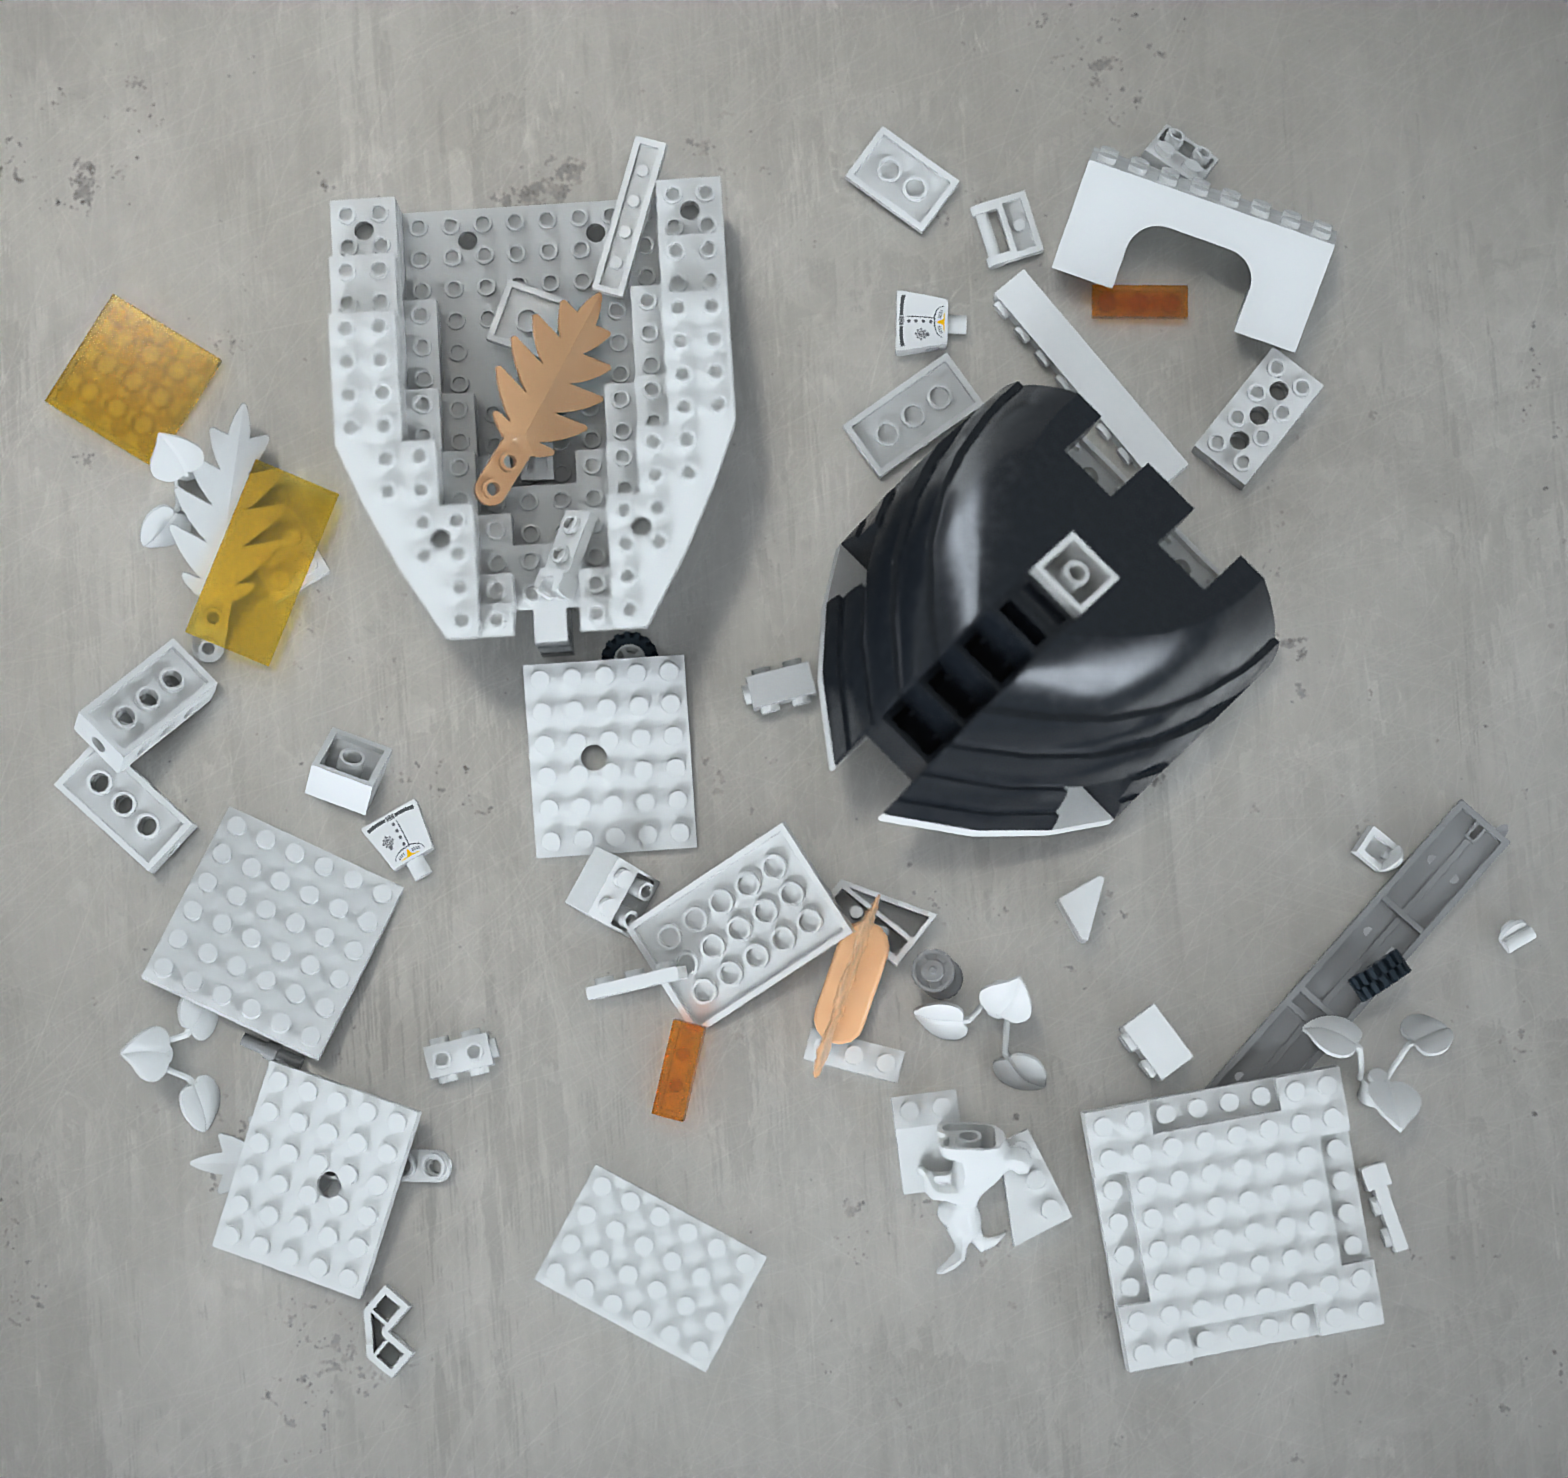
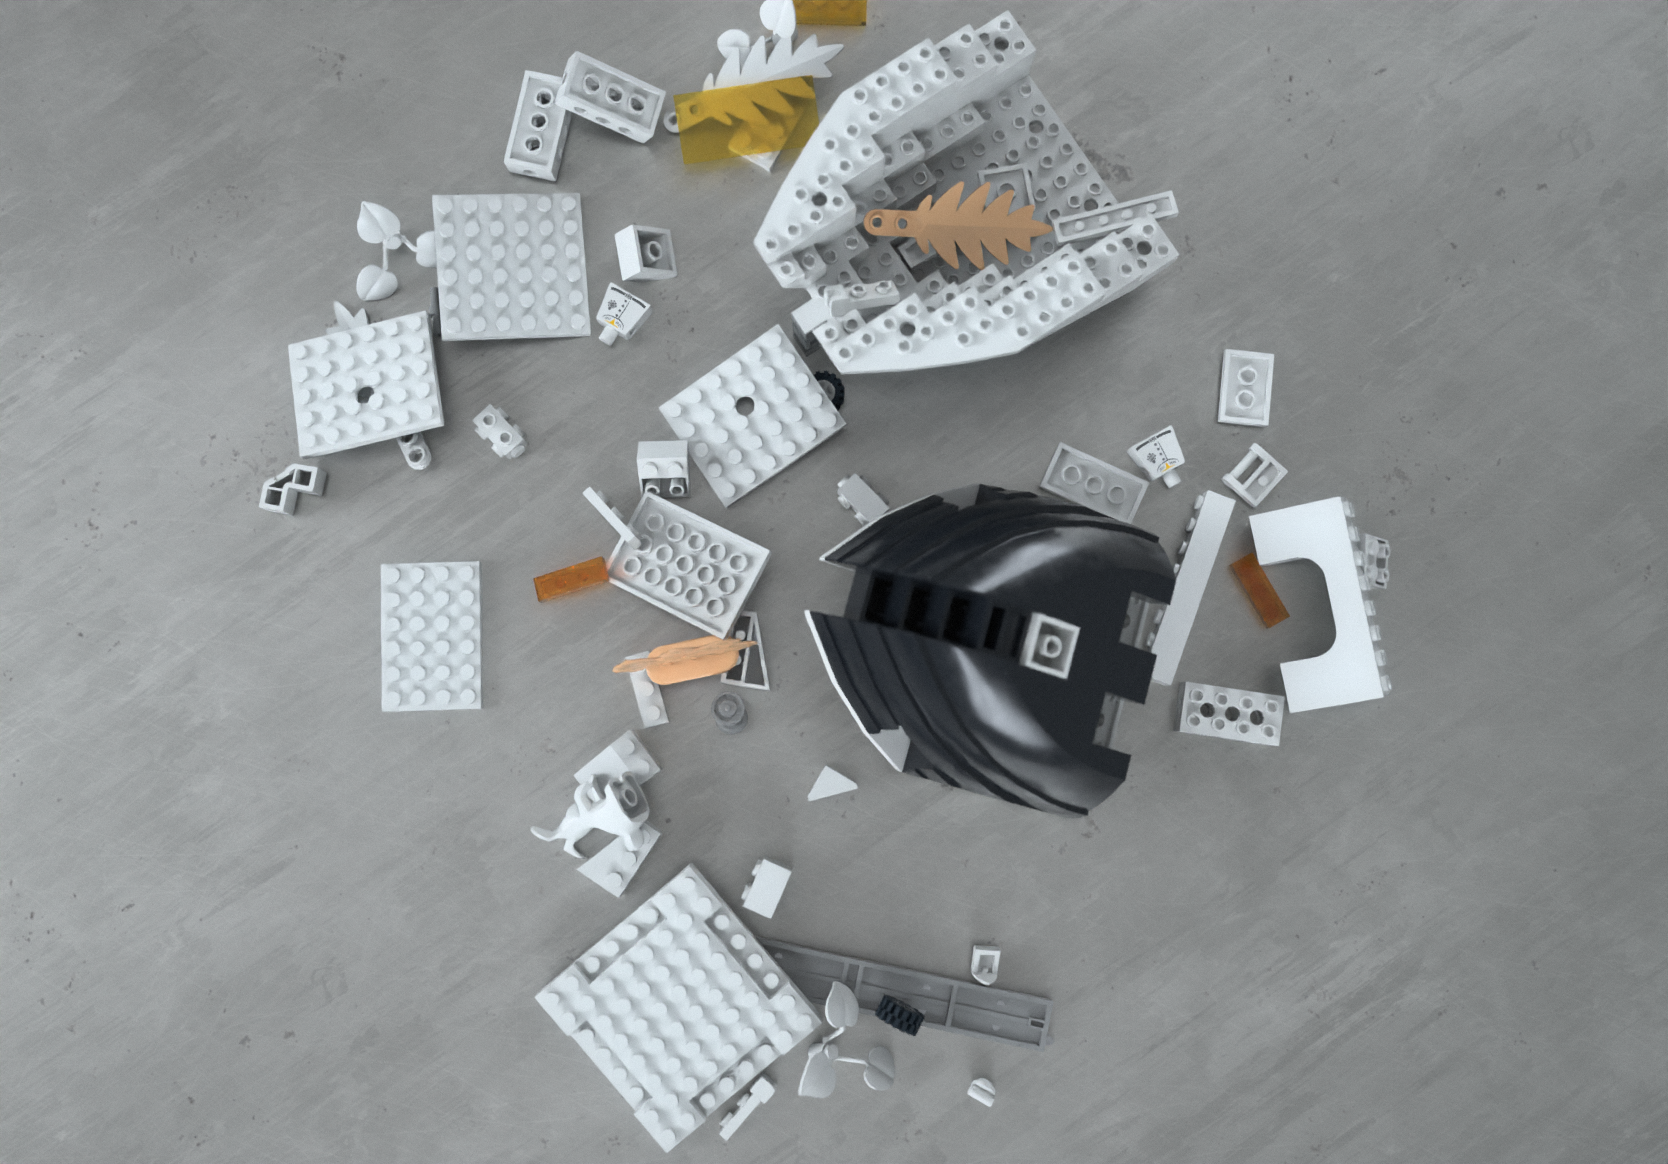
camera: 55 degrees right, 0 degrees up
white plant [913,975,1047,1091] -> none

